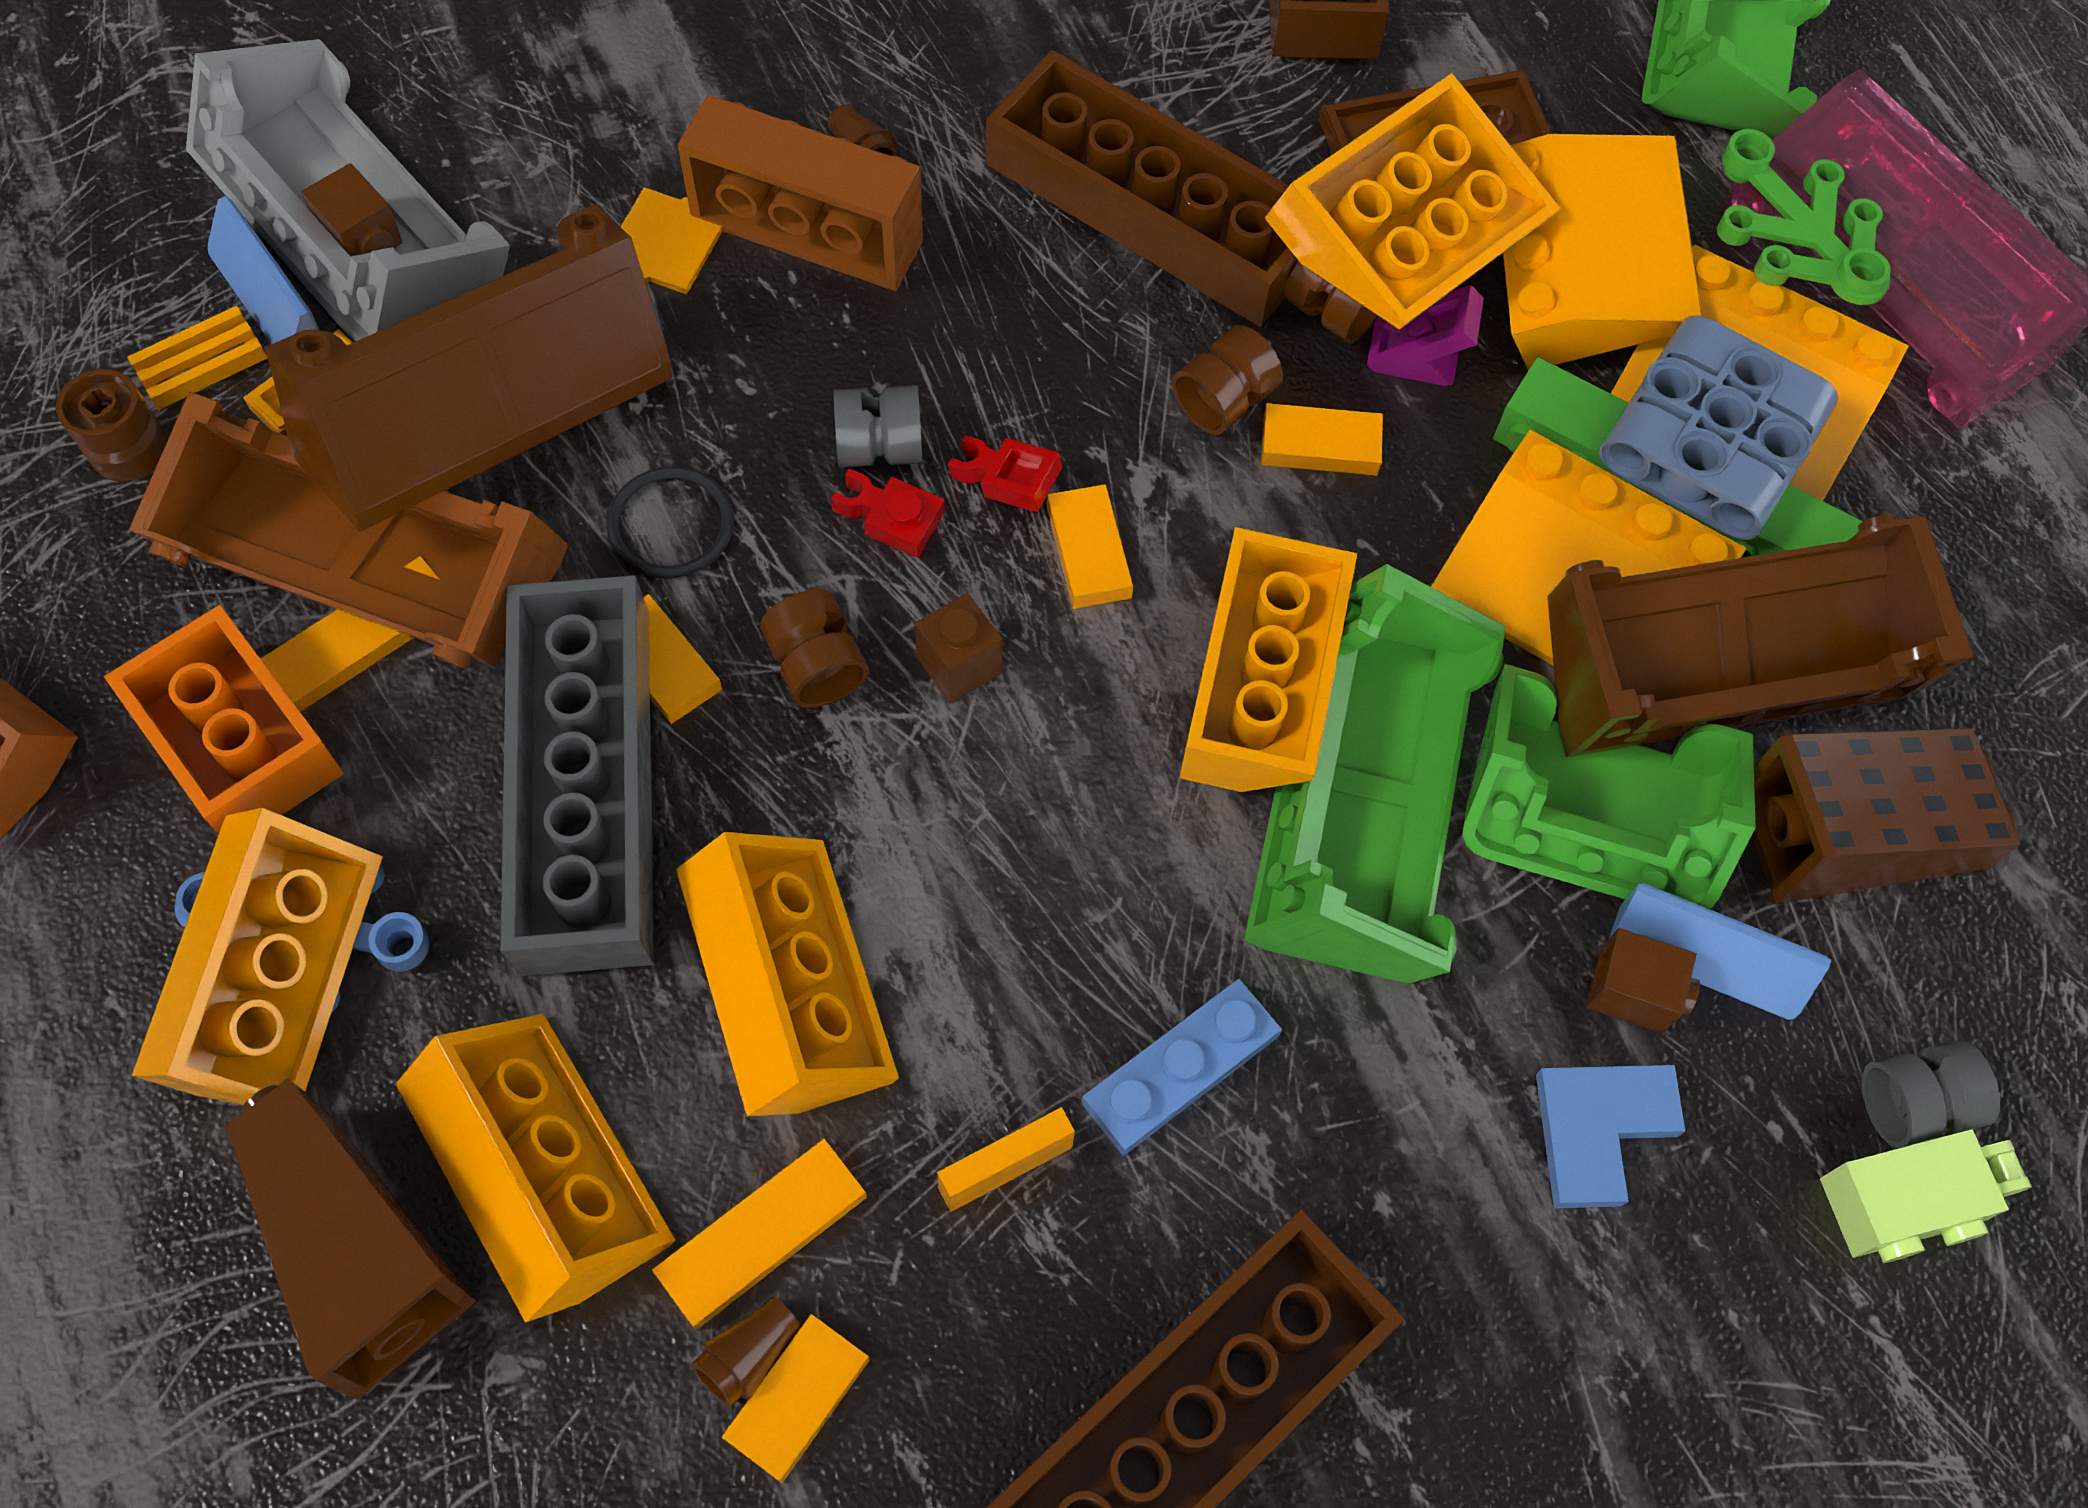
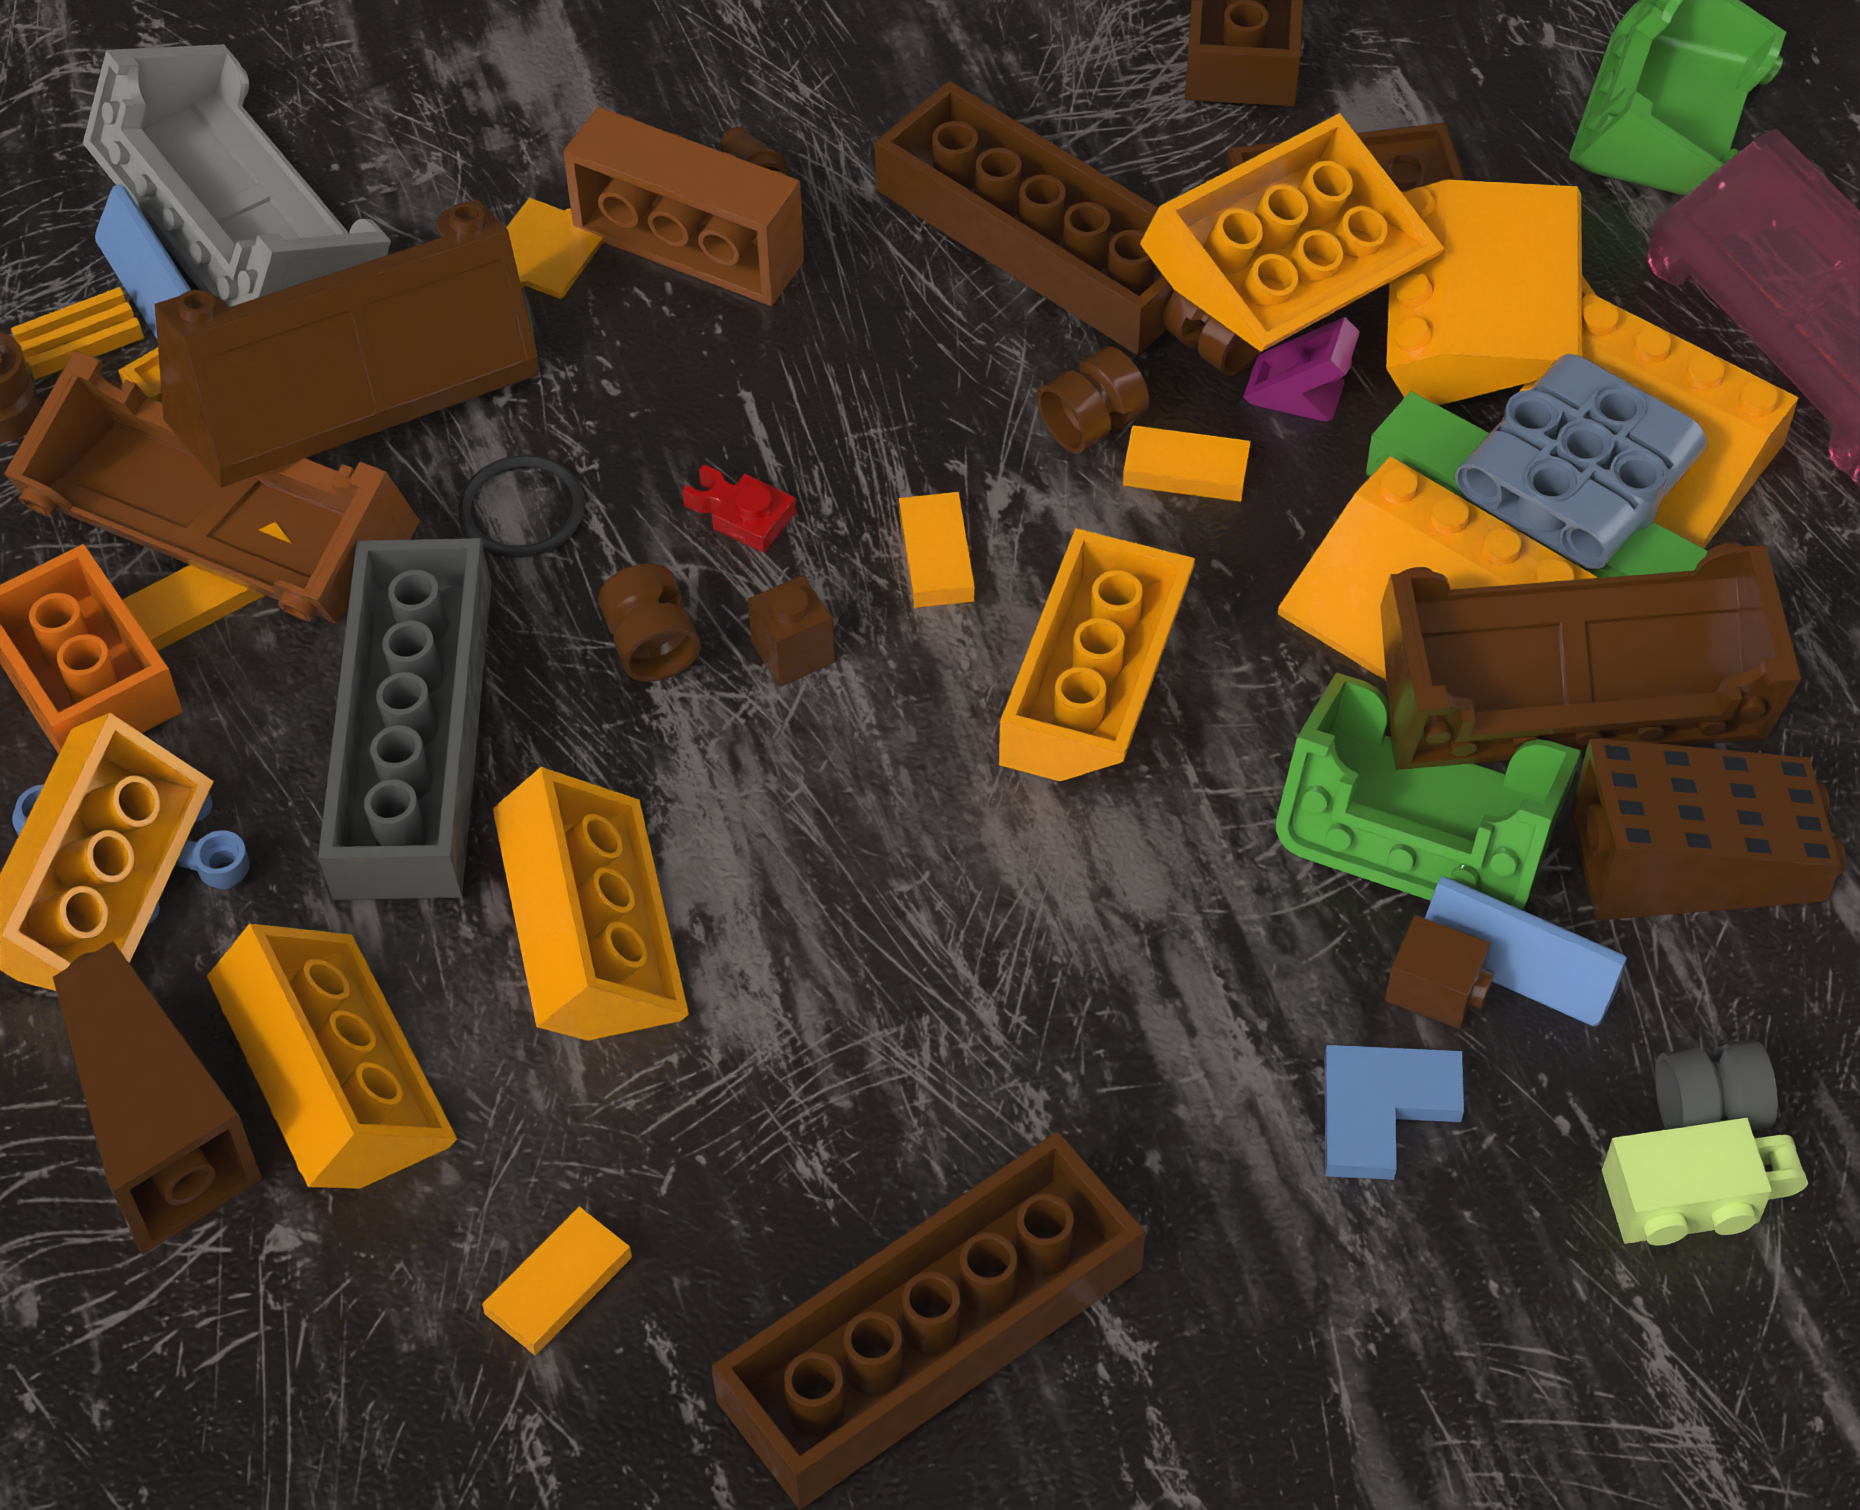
camera: 10 degrees right, 10 degrees down
reddish brown brick [301,163,403,257] -> none
light orange tile [644,594,723,724] -> none
light orange tile [652,1139,867,1330] -> none
reddish brown cone [691,1297,801,1407] -> none
dark grey wheel [834,385,922,468] -> none
light orange tile [937,1107,1075,1212] -> none
red plate [948,435,1063,513] -> none
medium blue plate [1081,979,1282,1156] -> none
bright green windscreen [1244,564,1506,984] -> none
bright green plant [1717,129,1891,305] -> none

